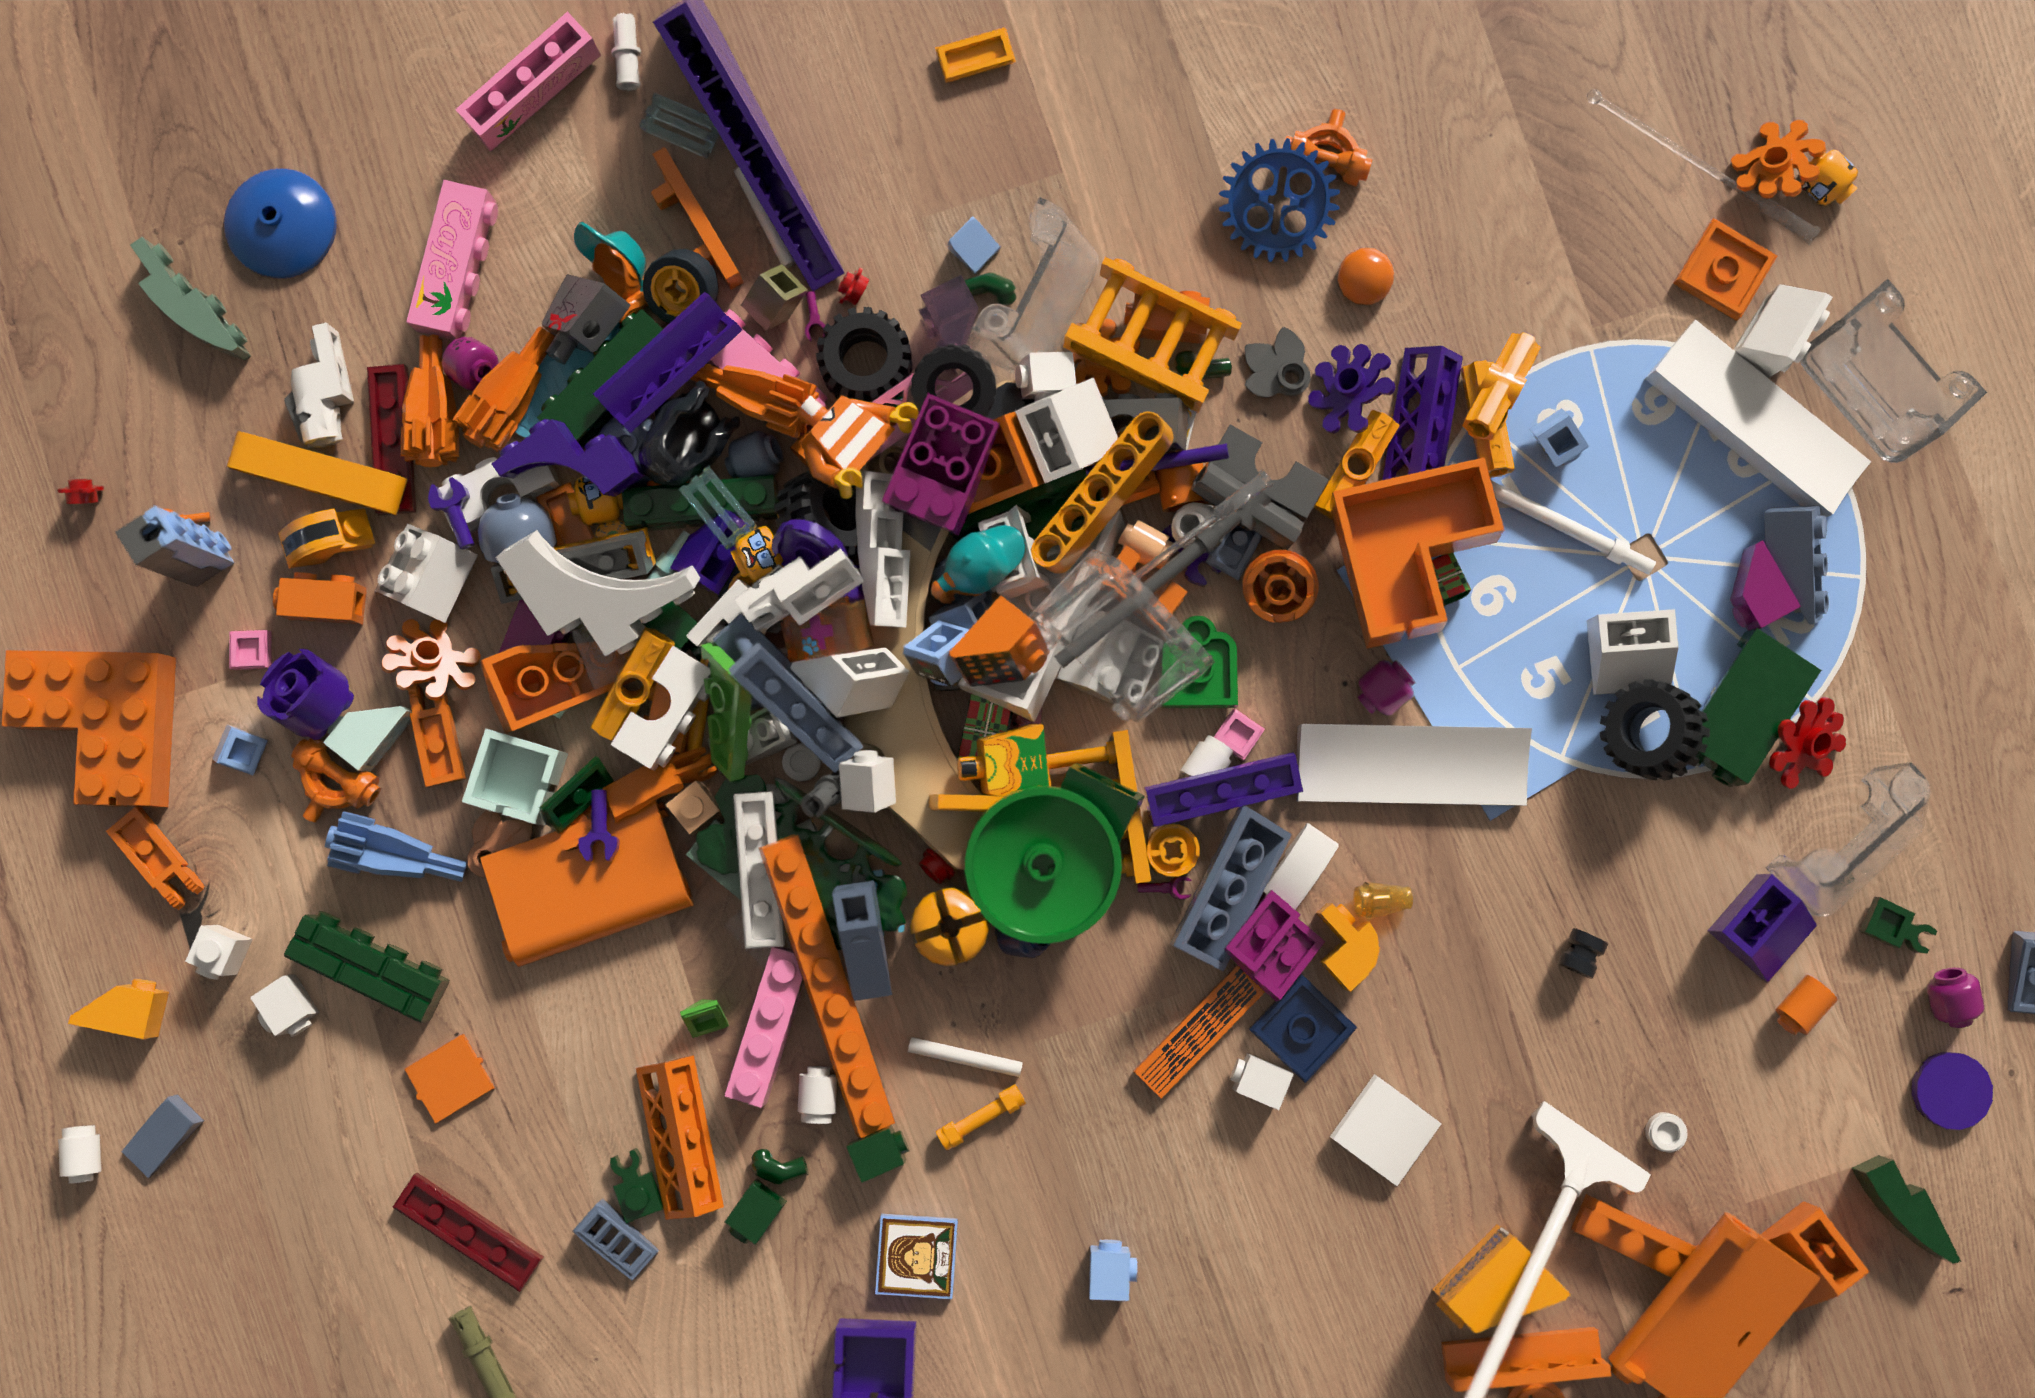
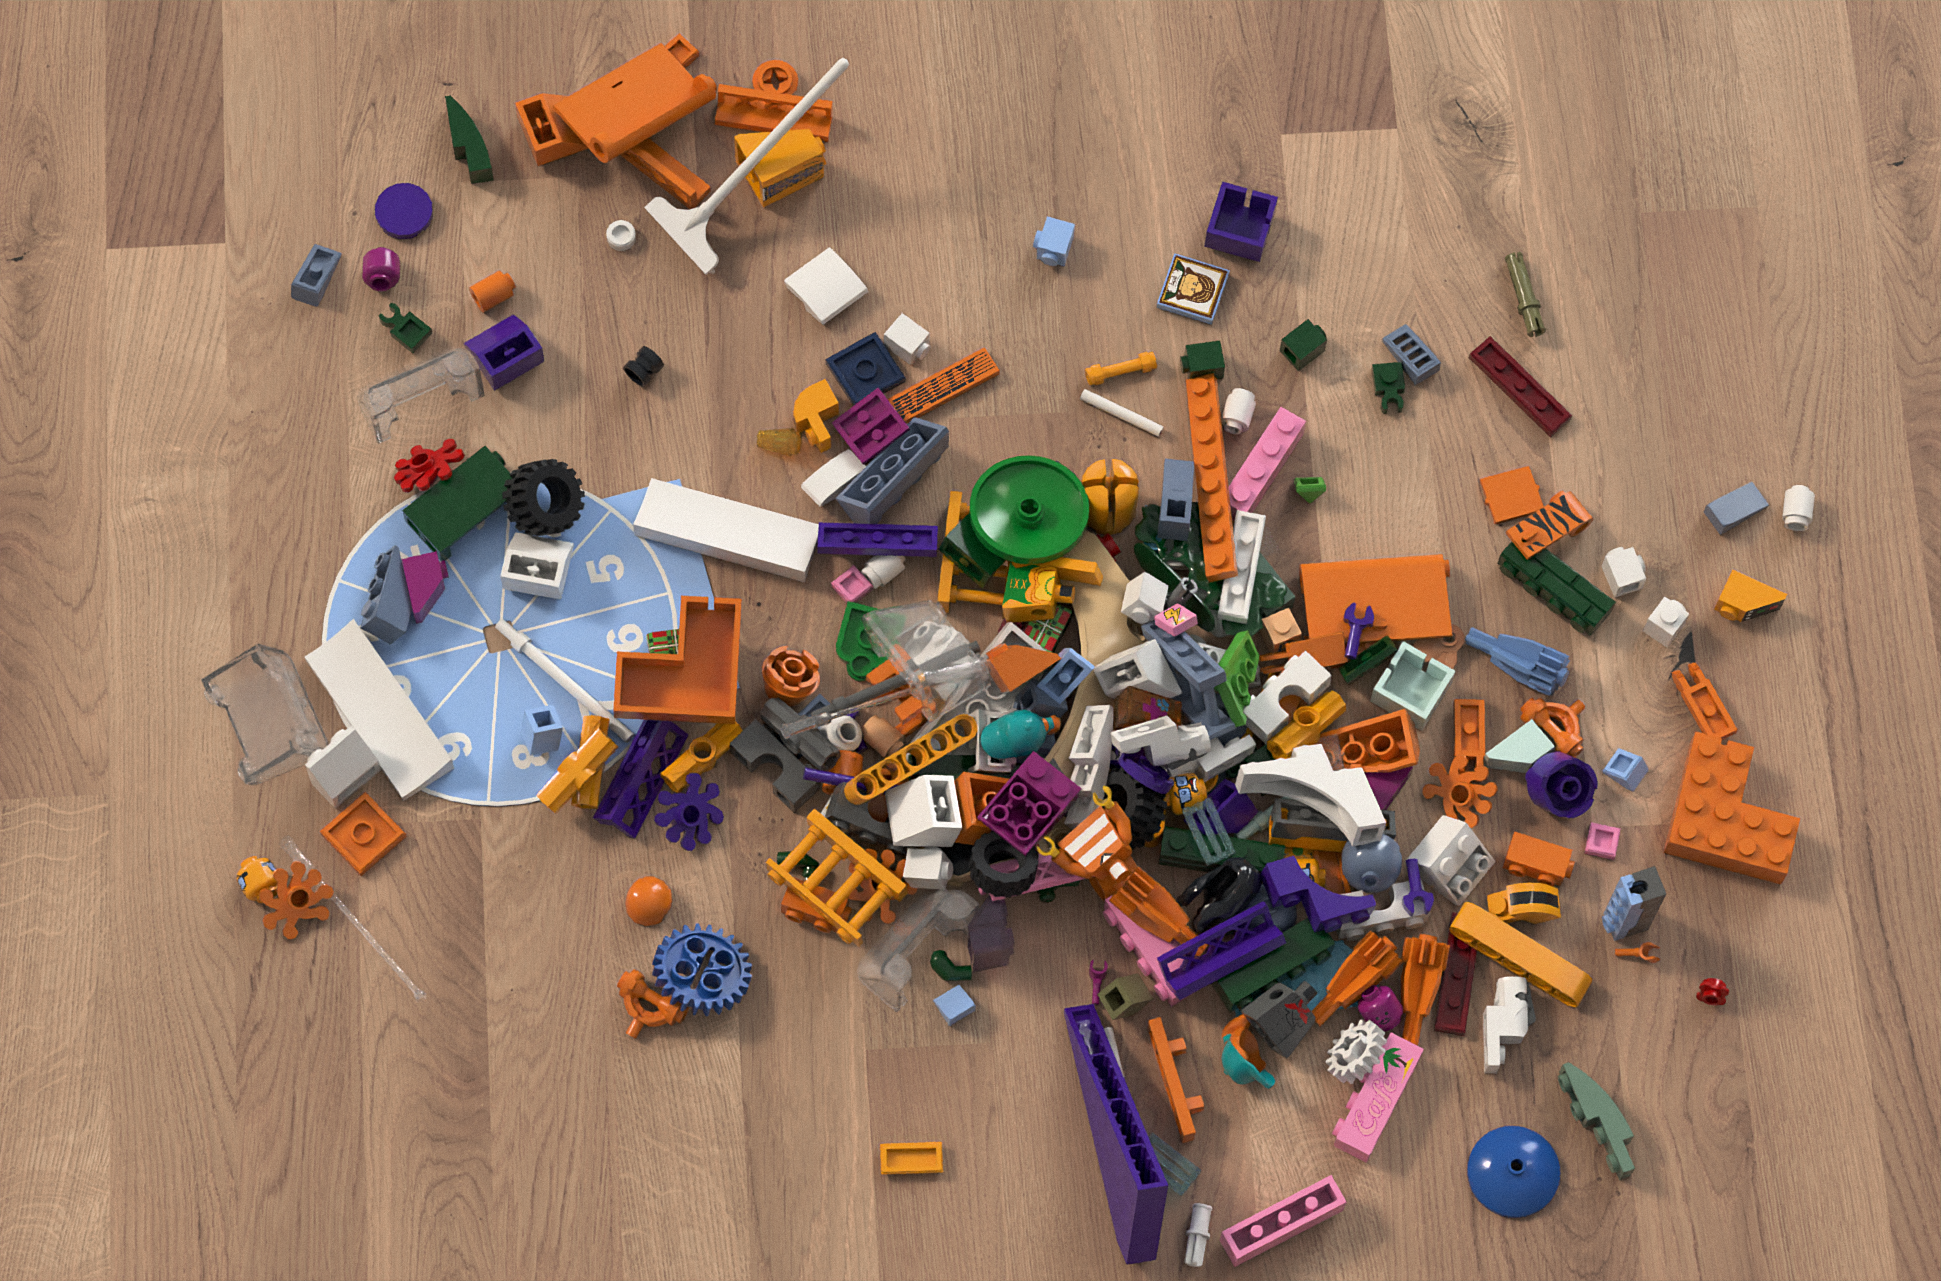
camera: 170 degrees left, 15 degrees down
orange fence [636,1055,724,1220] -> none
wheel [642,249,719,323] -> none
sand blue head [725,430,784,478] -> none
dark green arm [751,1149,809,1185] -> none
black tyre [816,307,913,405] -> none
red plate [837,267,869,305] -> none
magenta hand [1138,876,1192,899] -> none
light orange wheel [1146,824,1200,877] -> none
dark grey plate [1244,327,1311,398] -> none
magenta head [1358,660,1416,716] -> none
none -> bright pink tile [1154,603,1198,637]
none -> white gear [1326,1019,1387,1084]
none -> orange door [1506,491,1594,560]

